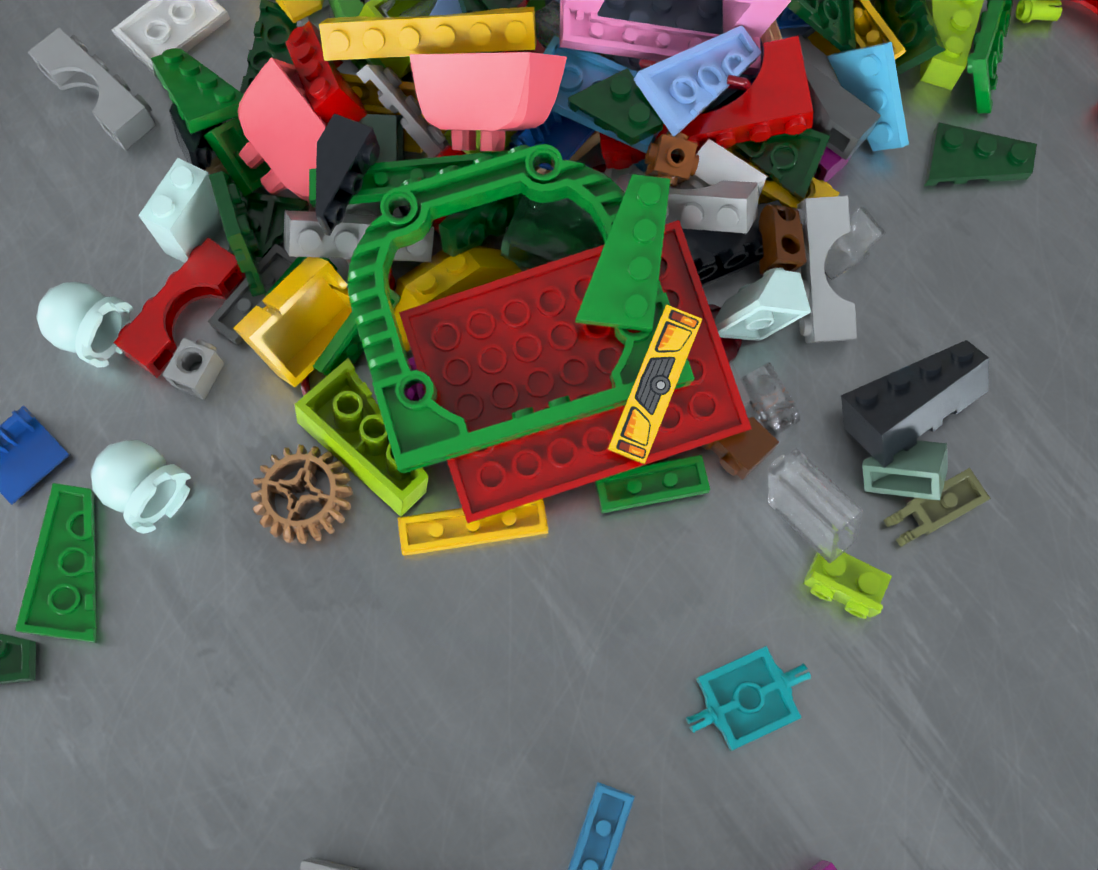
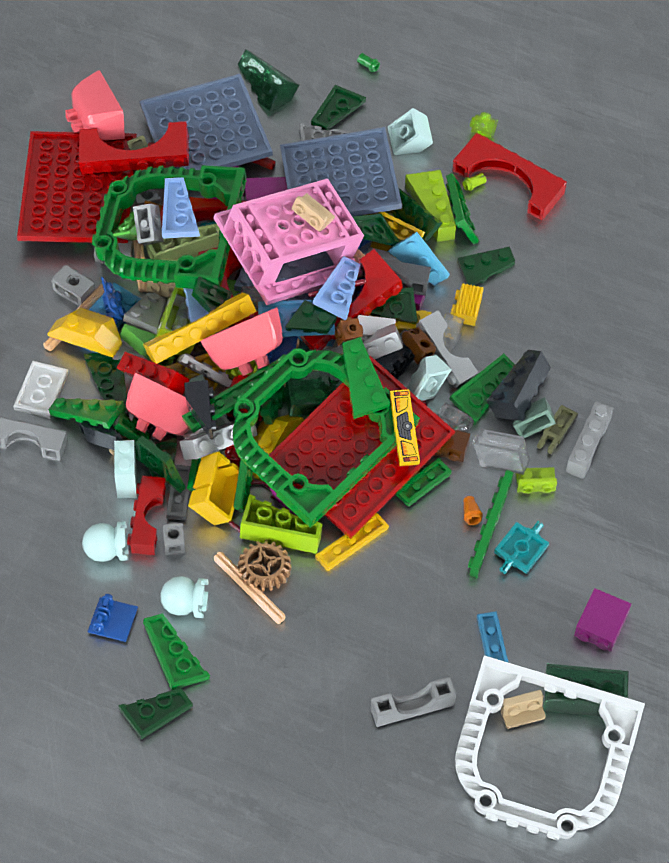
camera: 30 degrees left, 15 degrees down
none -> light nougat axle [214,552,285,624]
none -> green wing [449,353,515,425]
none -> yellow brick [451,283,483,326]
none -> orange cone [463,496,483,525]
none -> green plate [468,470,514,578]
none -> light grey arch [566,401,613,479]

